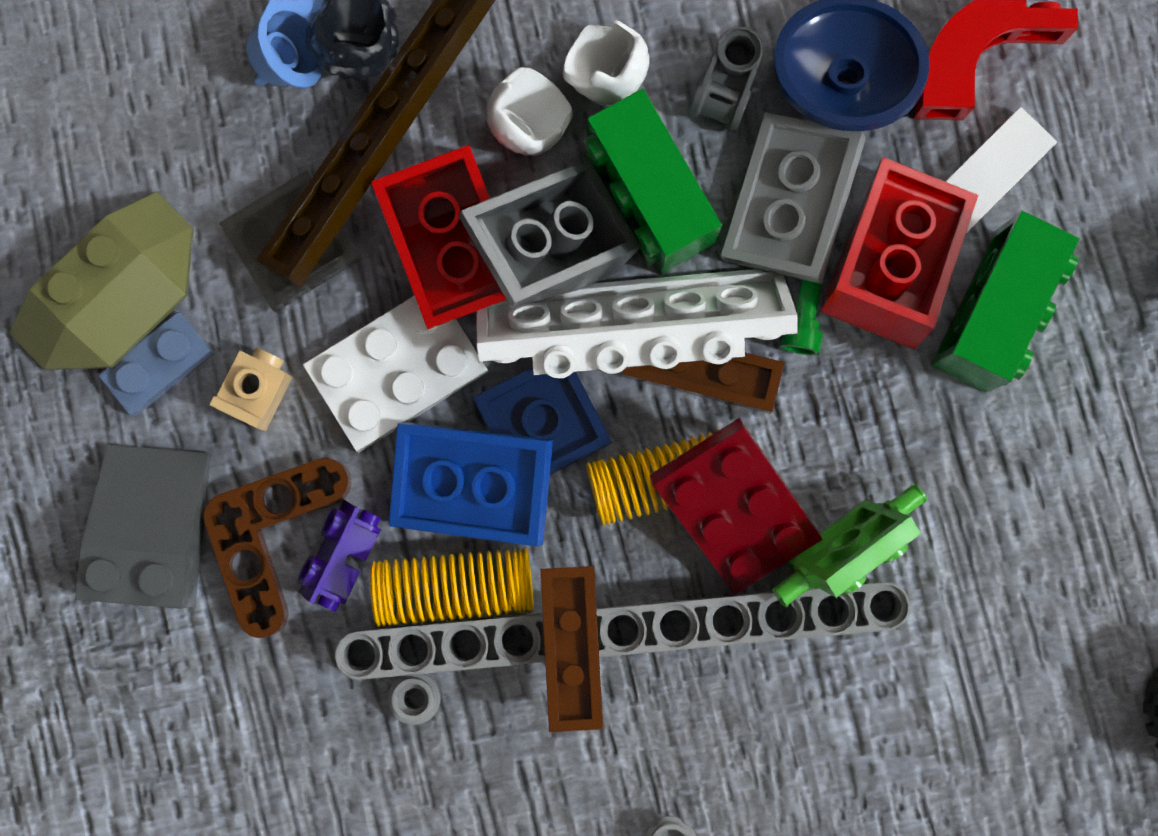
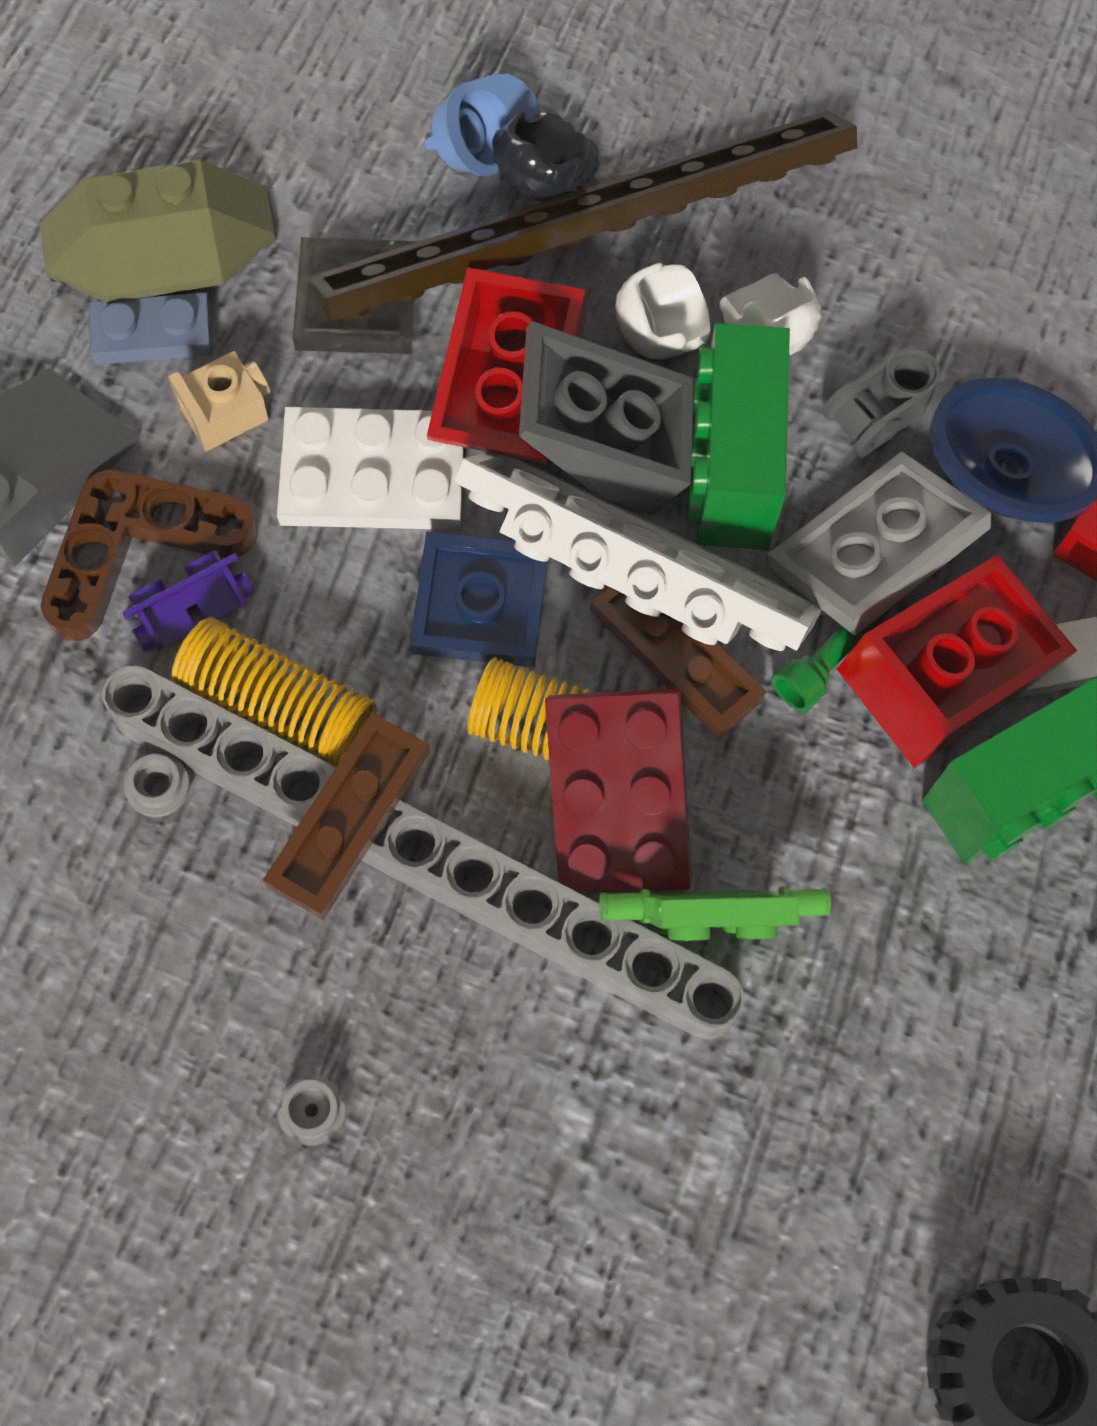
camera: 30 degrees right, 15 degrees down
blue plate [389,422,553,547] -> none

